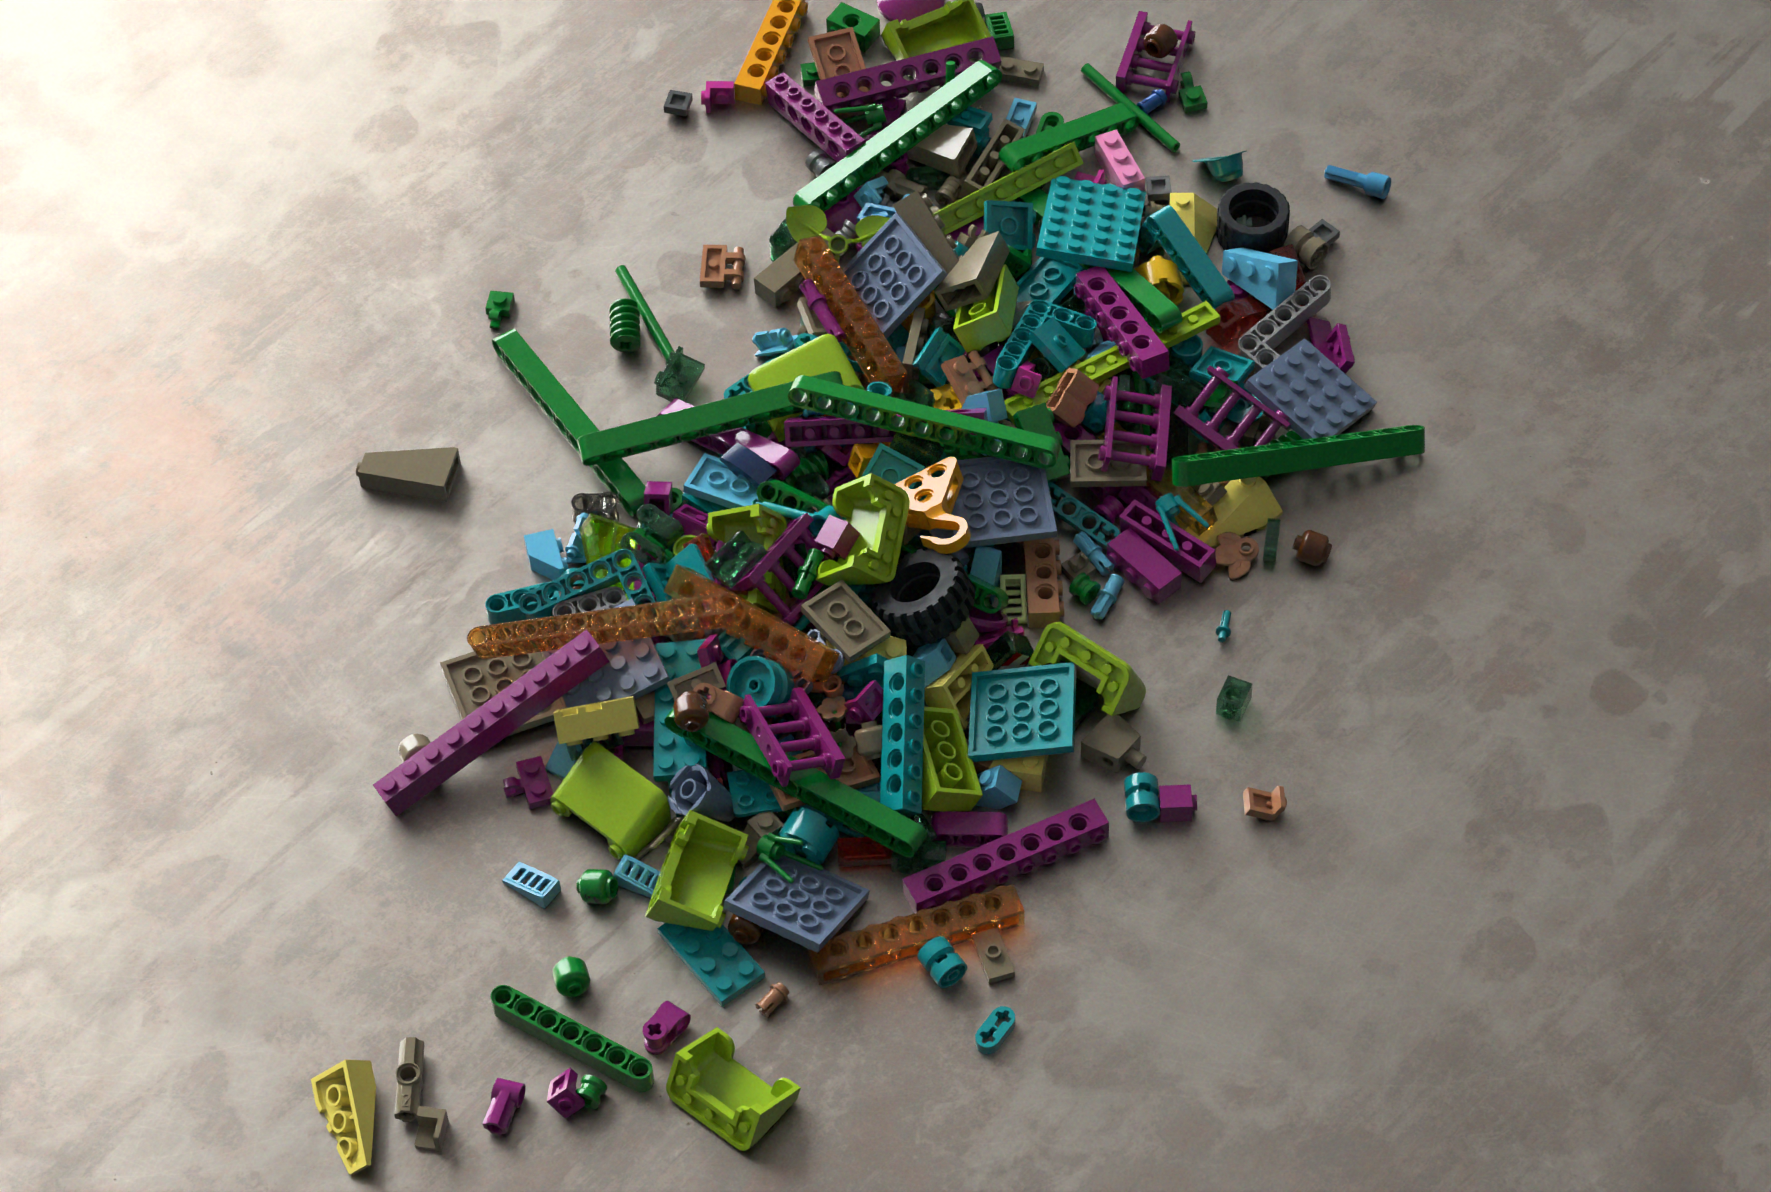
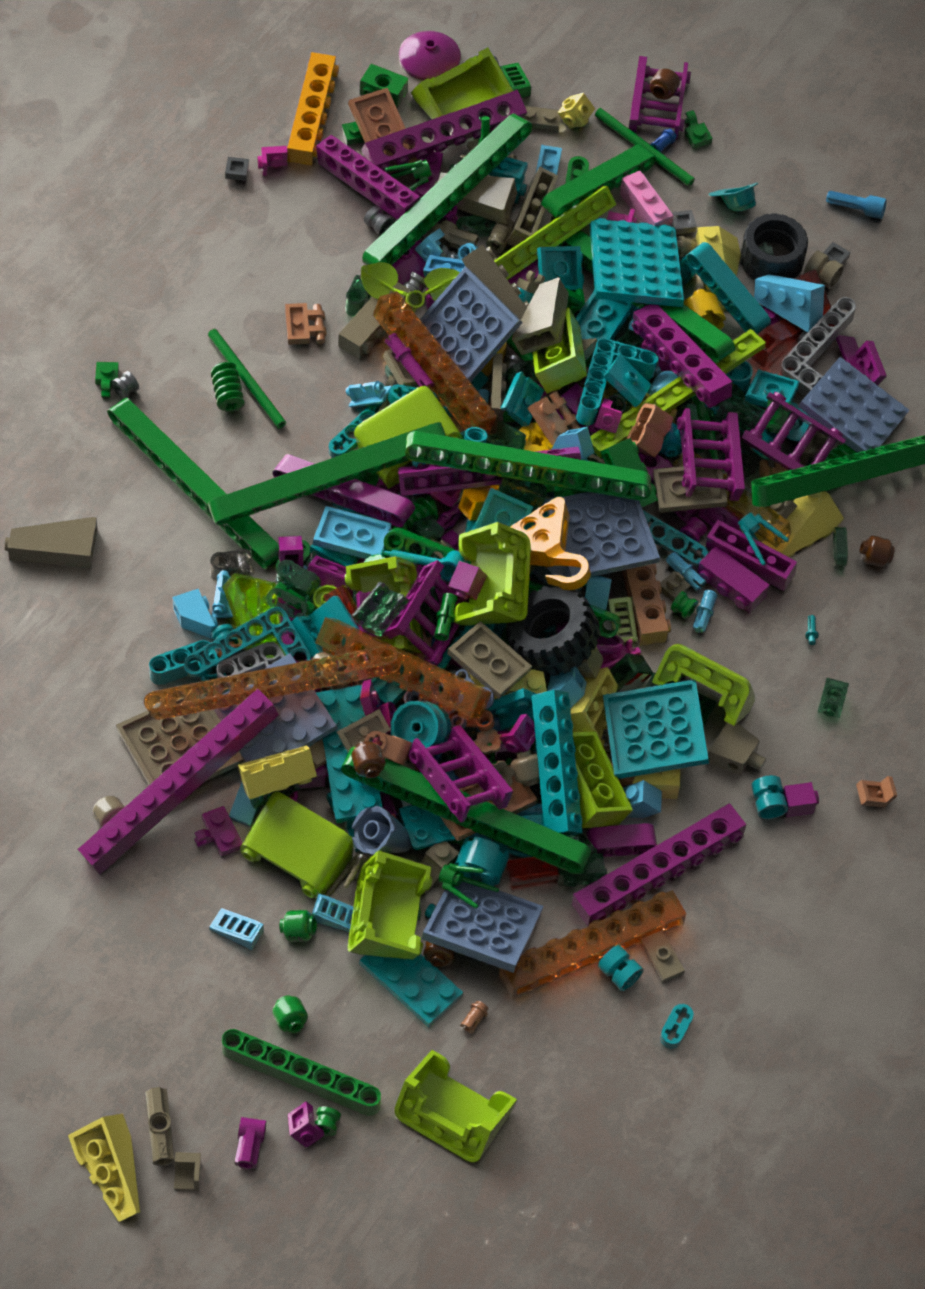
camera: 15 degrees left, 5 degrees up
magenta piece [642,1001,691,1055] -> none
clear green bracket [654,346,705,402] -> none
dark blue slope [719,443,777,488] -> none
nougat plate [1215,532,1259,580] -> none
none -> flat silver wheel [112,371,139,399]
none -> light yellow brick [558,93,595,129]

